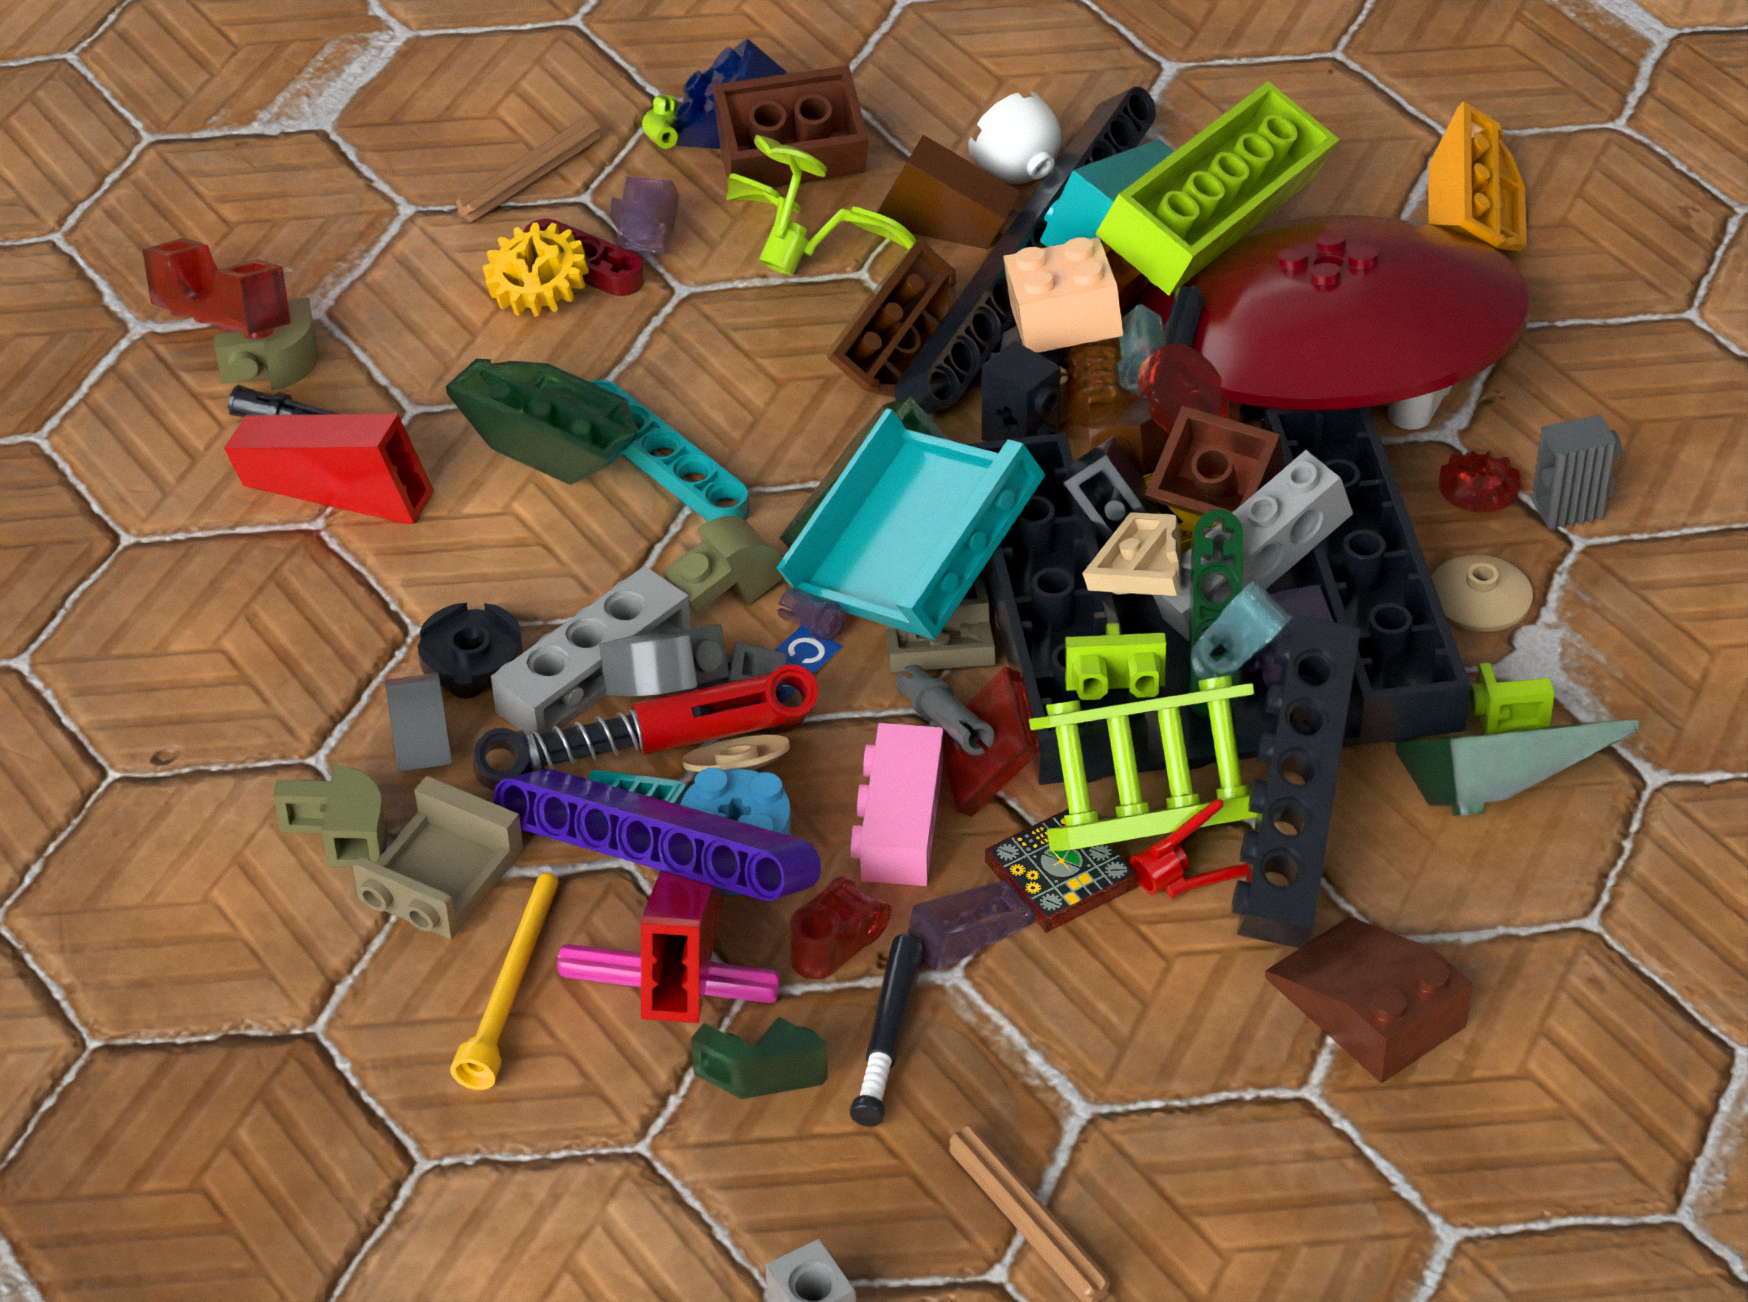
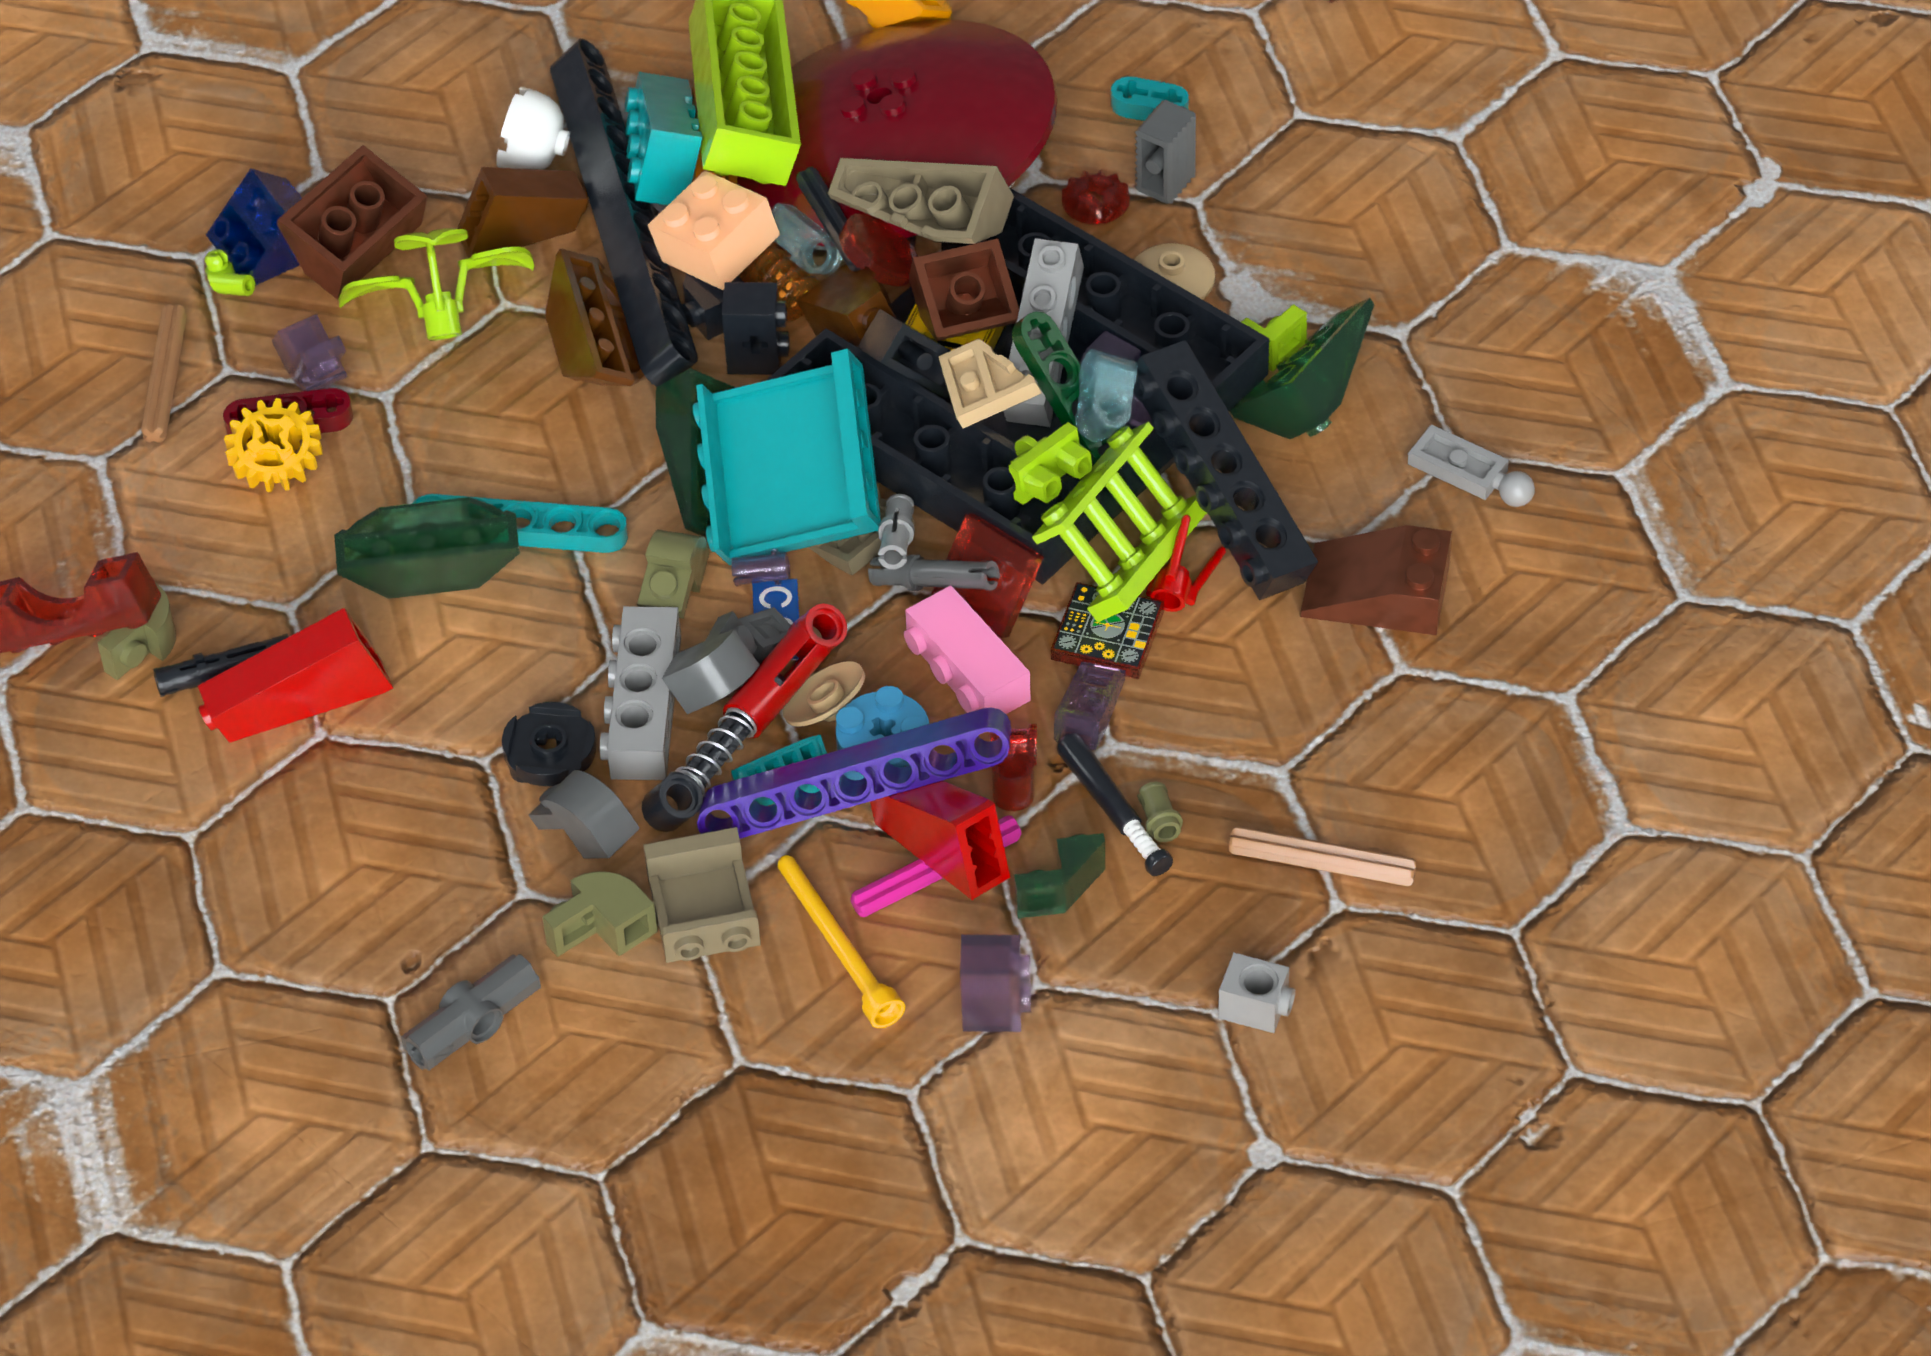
camera: 40 degrees left, 5 degrees up
none -> dark grey piece [401,954,541,1070]
none -> dark tan wedge [828,158,1014,244]
none -> light grey pin [878,494,915,569]
none -> clear purple brick [960,935,1031,1032]
none -> teal beam [1111,76,1189,121]
none -> olive pin [1137,781,1183,842]
none -> light grey plate [1408,424,1535,507]

